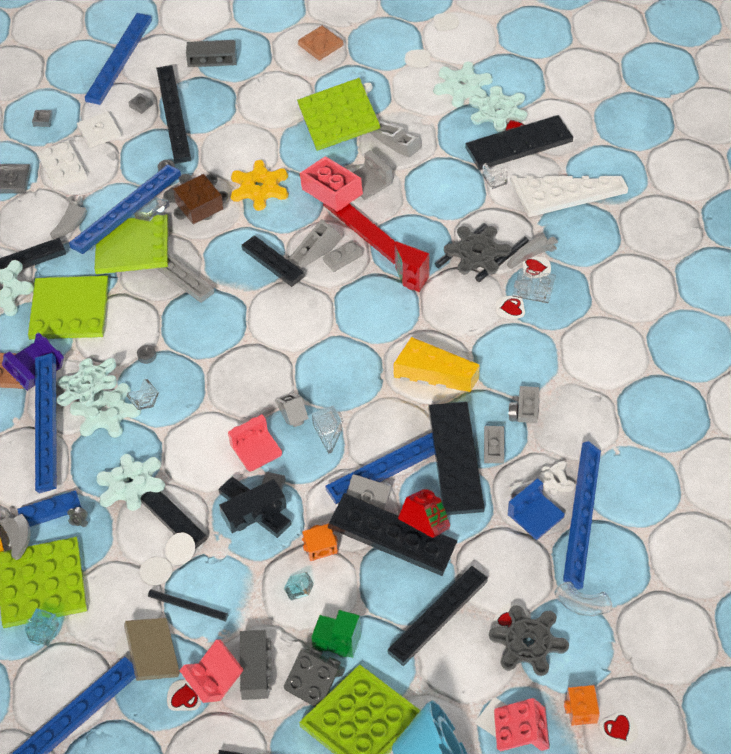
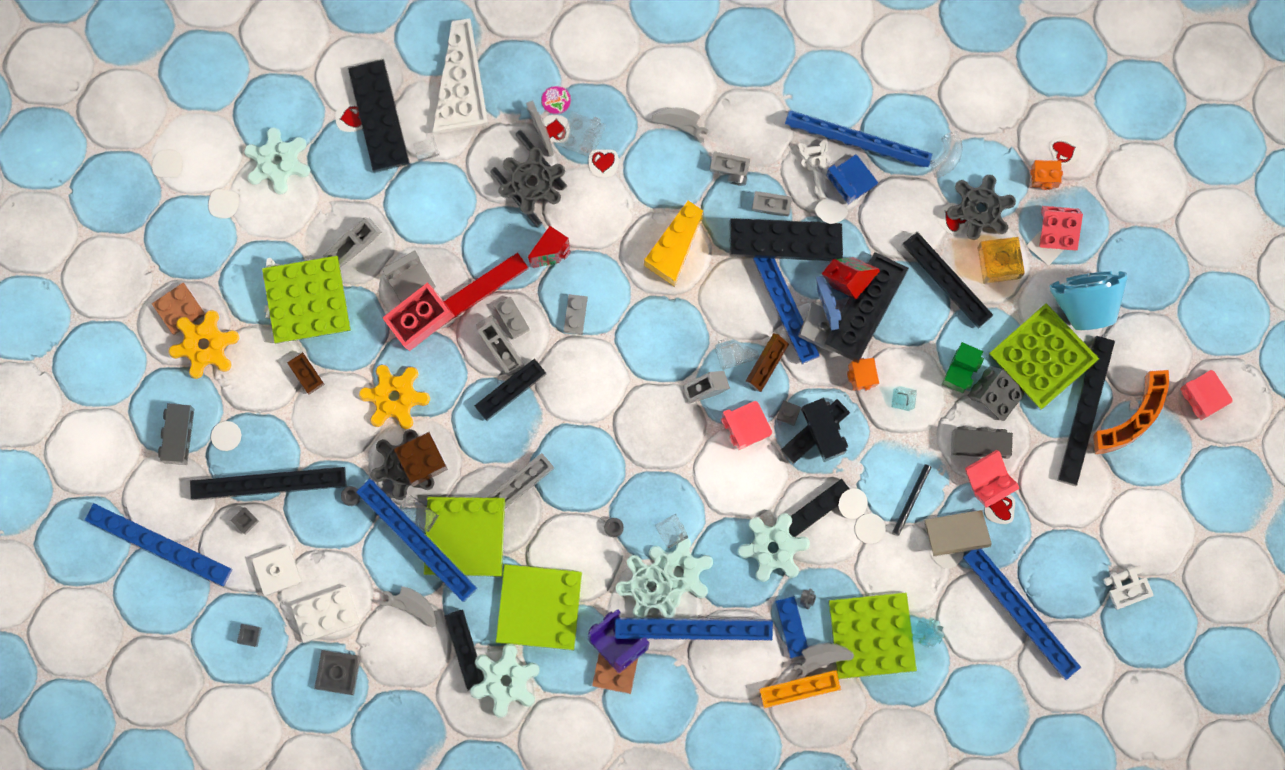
camera: 85 degrees left, 25 degrees up
light aqua plate [469,86,527,132] -> none
none -> yellow plate [168,310,239,379]
none -> white sticker [211,421,242,451]
none -> reddish brown plate [287,352,325,395]
none -> sticker [541,86,571,114]
none -> light grey plate [564,294,588,335]
none -> light grey piece [651,108,709,142]
none -> reddish brown plate [745,333,789,392]
none -> white sticker [815,197,848,224]
none -> medium blue plate [816,276,841,330]
none -> clear yellow brick [977,237,1025,284]

